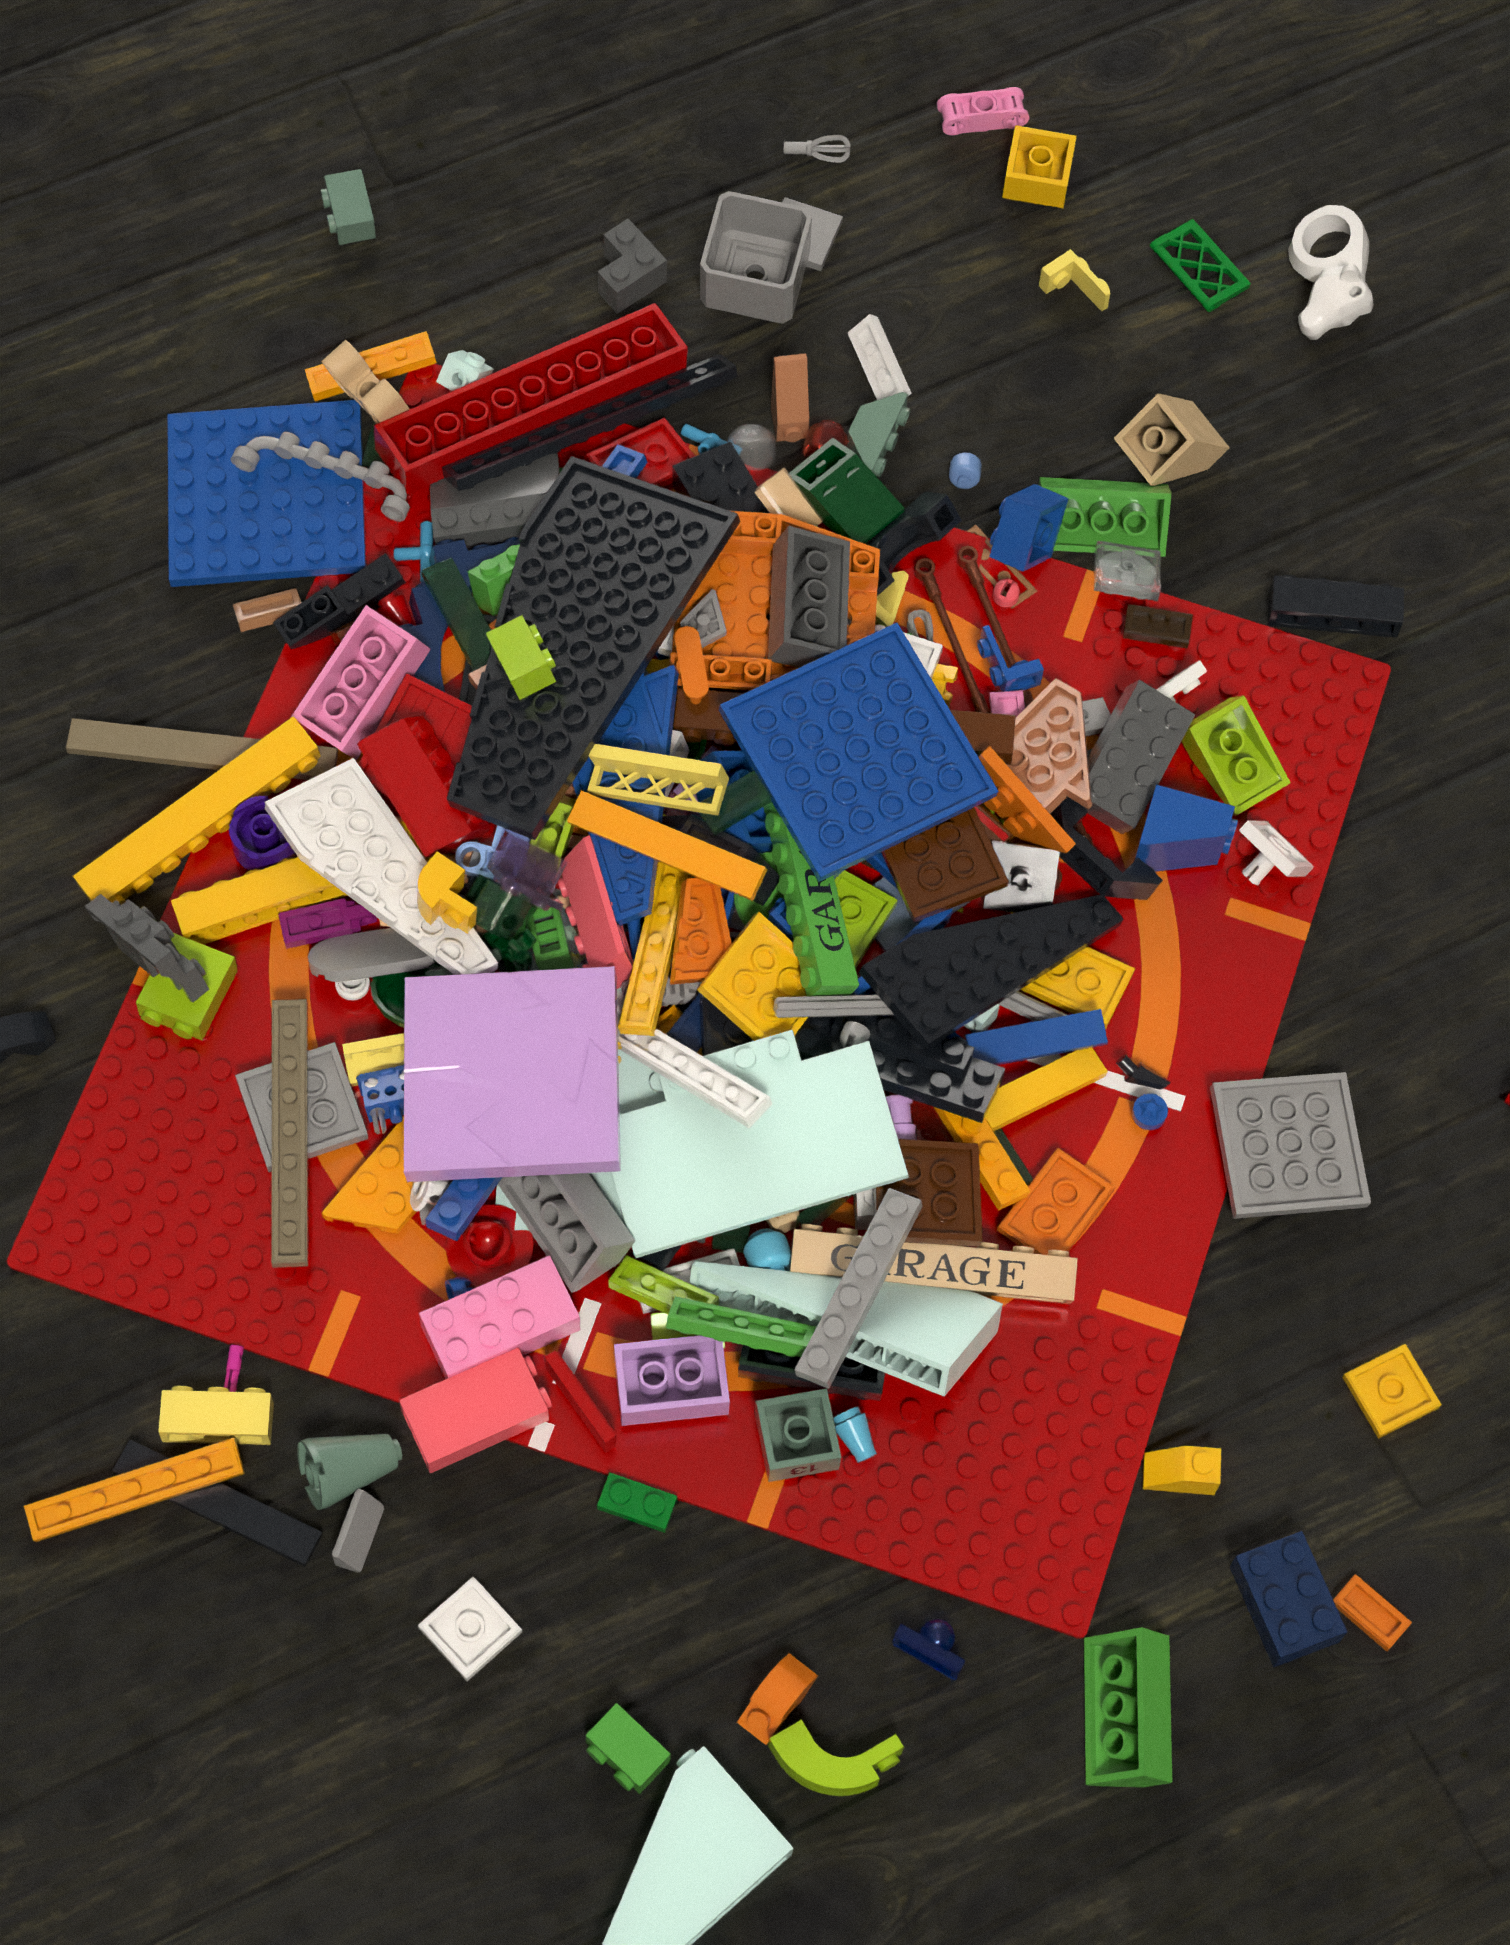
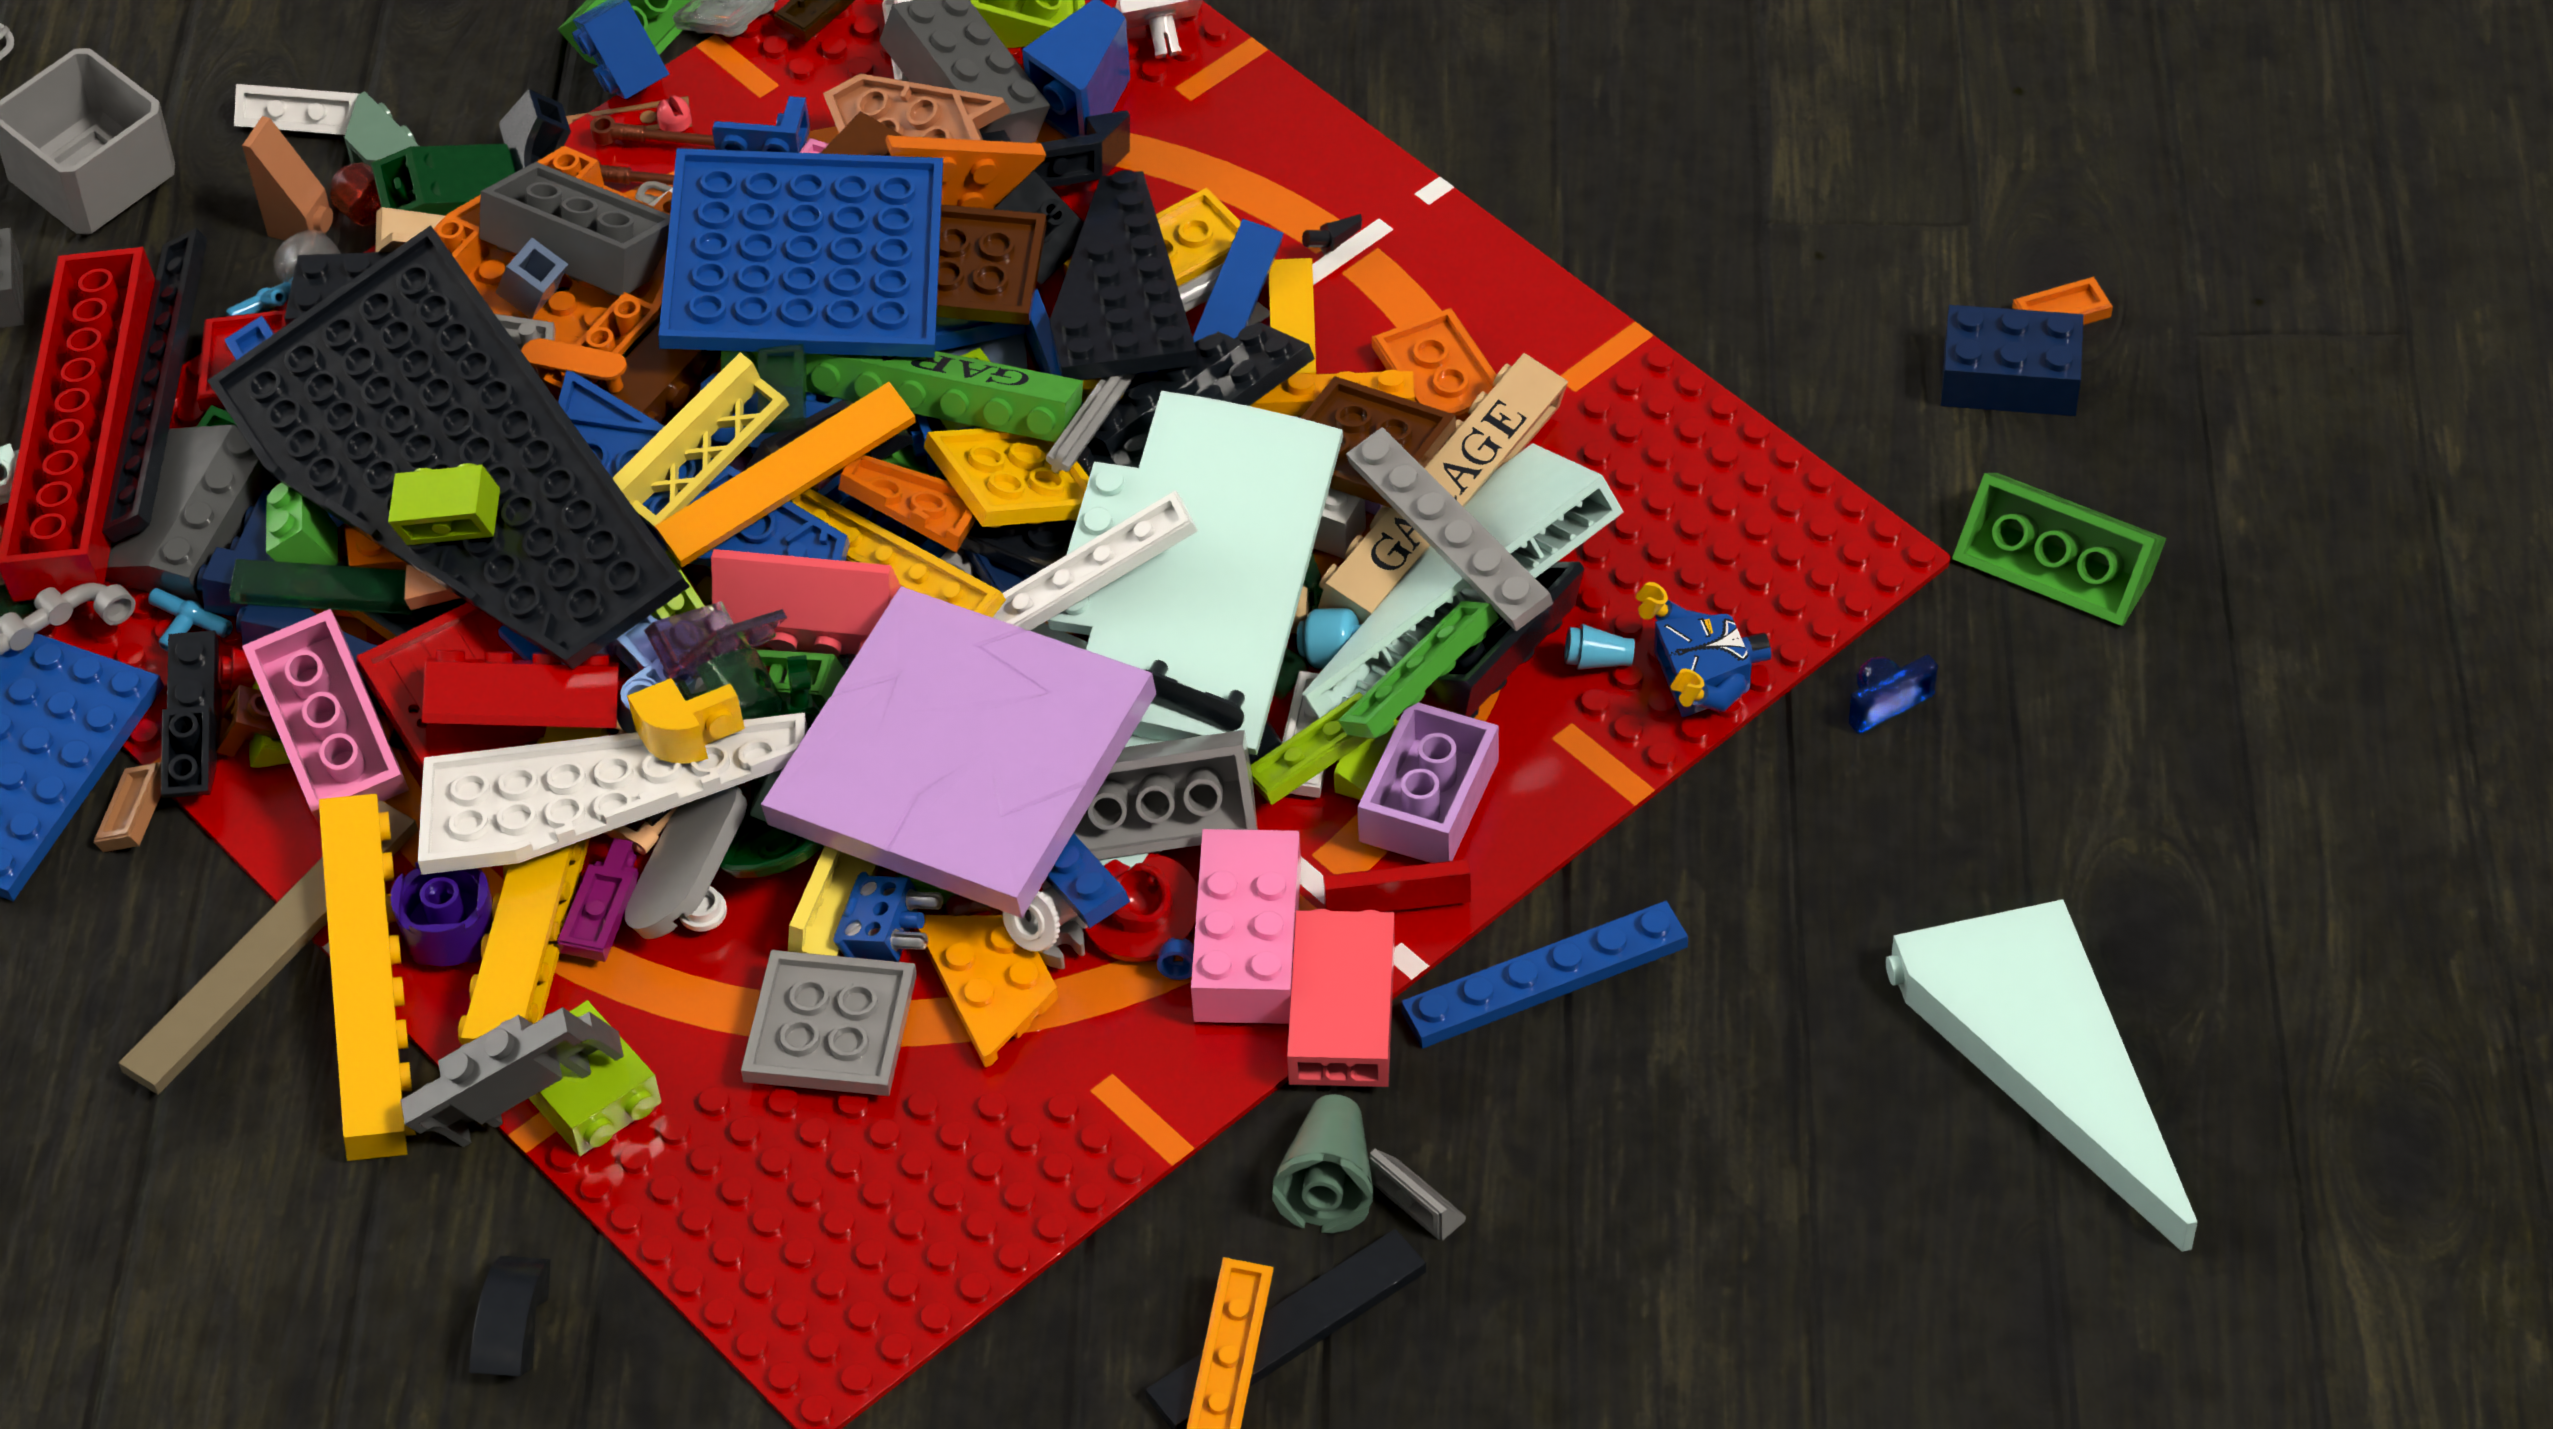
camera: 55 degrees left, 15 degrees down
light yellow brick [159,1386,274,1445] -> none
dark pink pin [224,1345,244,1392] -> none
dark tan tile [272,999,308,1268] -> none
white tile [418,1576,522,1681] -> none
bright green brick [586,1703,671,1794] -> none
green plate [597,1472,677,1533] -> none
orange brick [737,1653,818,1745] -> none
sand green brick [755,1388,841,1482] -> none
lime arch [768,1720,904,1796] -> none
light grey hinge [840,1021,870,1048] -> none
medium blue piece [949,452,982,489] -> none
blue tile [1132,1094,1168,1130] -> none
yellow slope [1143,1446,1221,1495] -> none
light grey plate [1210,1072,1371,1219] -> none
yellow tile [1342,1344,1442,1439] -> none
none -> sand blue brick [495,238,568,319]
none -> black piece [1146,660,1245,731]
none -> blue plate [1401,900,1688,1049]
none -> blue torso [1636,582,1772,717]

